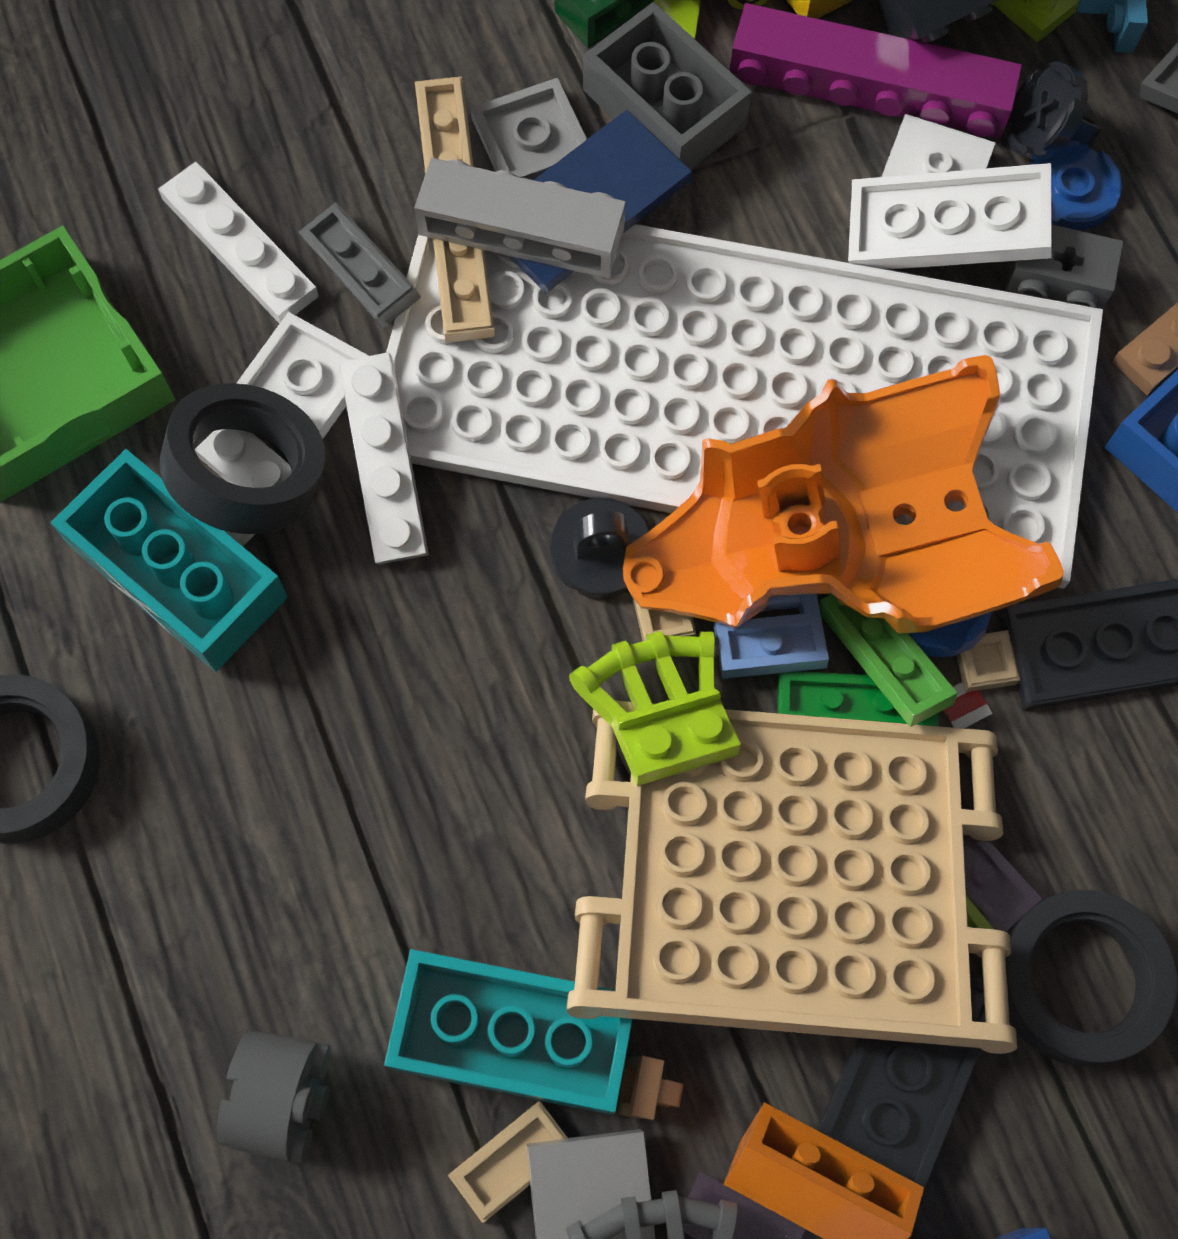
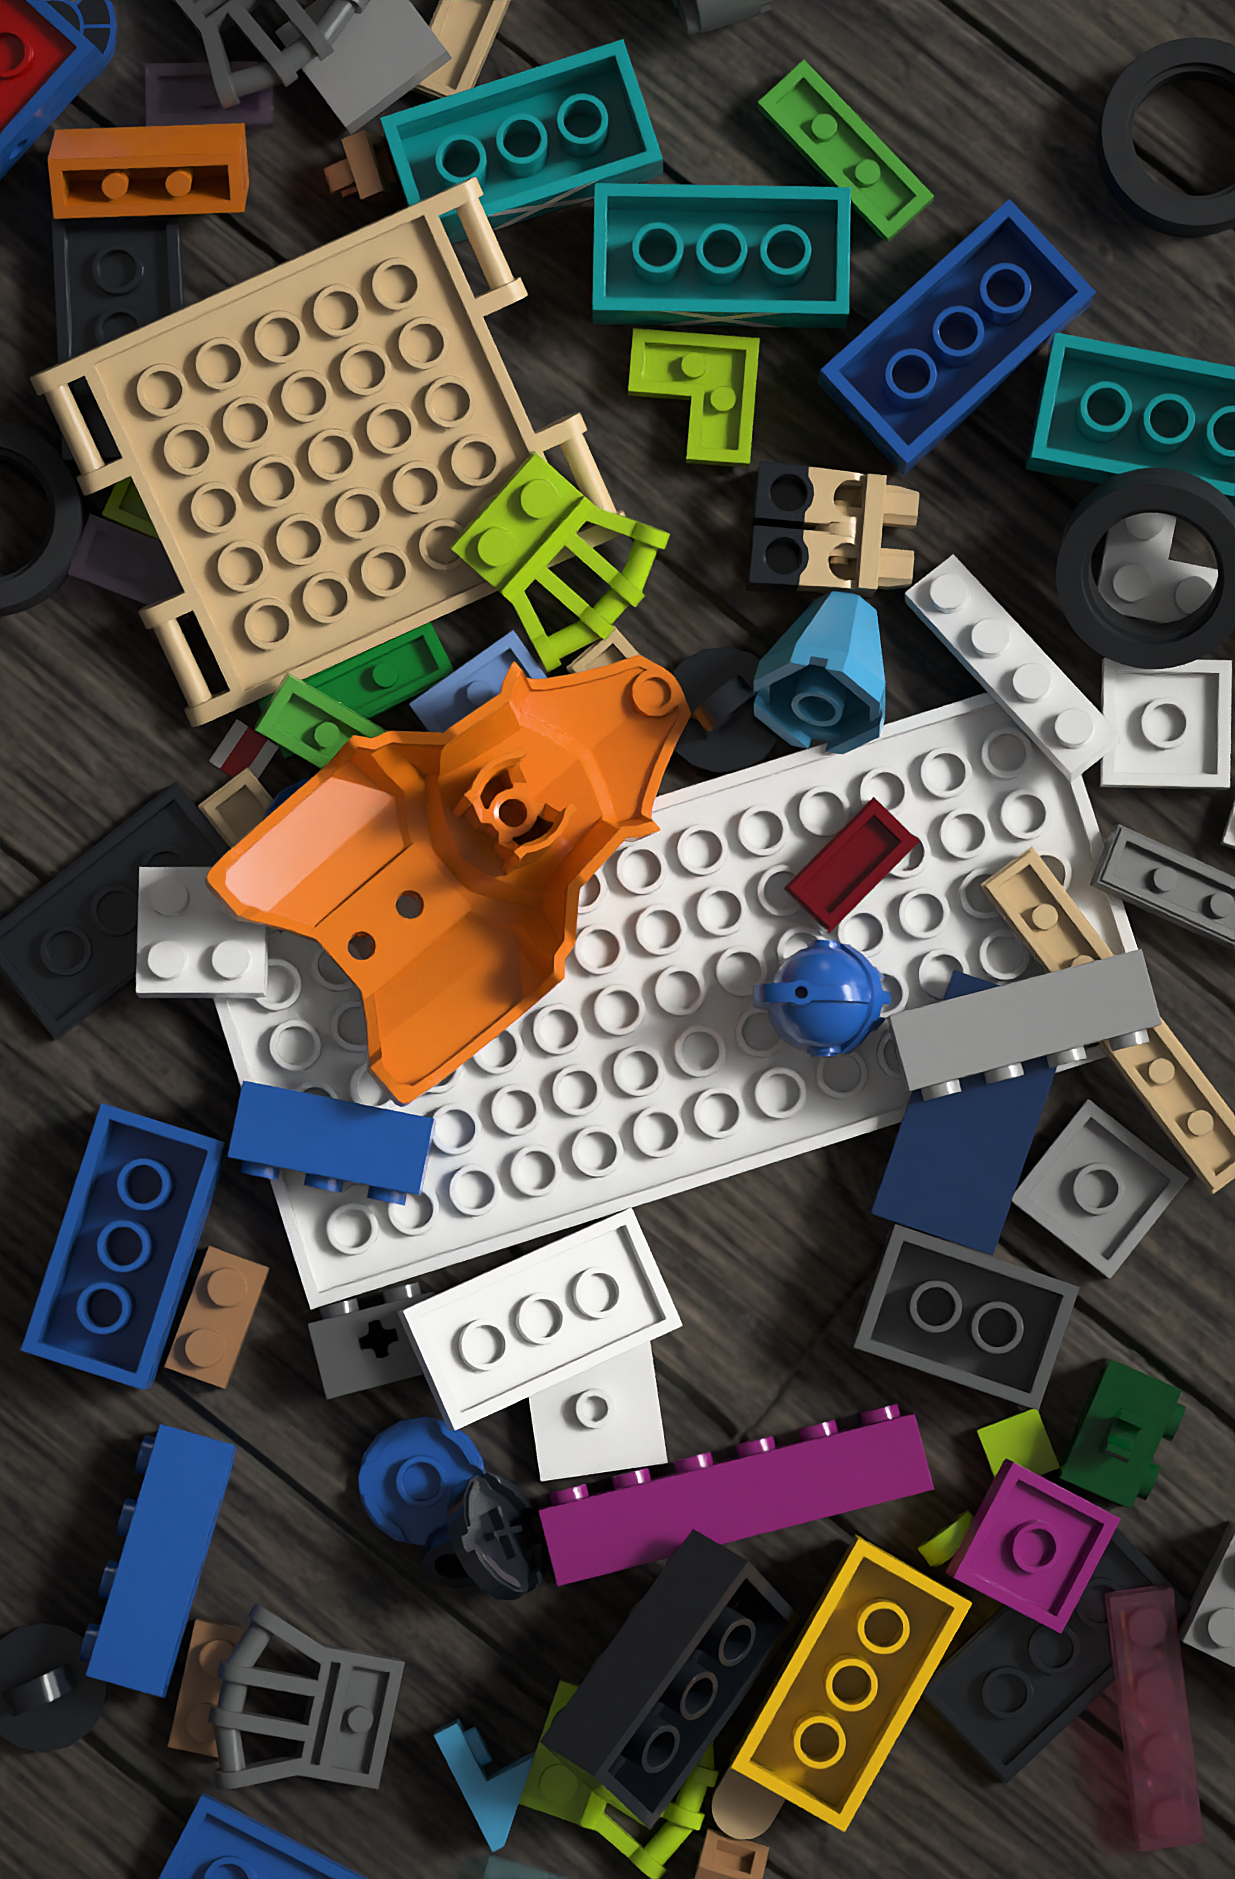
camera: 155 degrees right, 15 degrees up
none -> white plate [136,867,269,998]
none -> blue brick [228,1080,437,1206]
none -> teal brick [593,183,851,328]
none -> lime plate [628,328,760,468]
none -> tan hips [745,461,919,597]
none -> dark azure cone [753,591,885,755]
none -> blue helmet [753,940,891,1058]
none -> bright green plate [757,60,934,244]
none -> dark red tile [783,797,920,934]
none -> blue brick [818,199,1096,476]

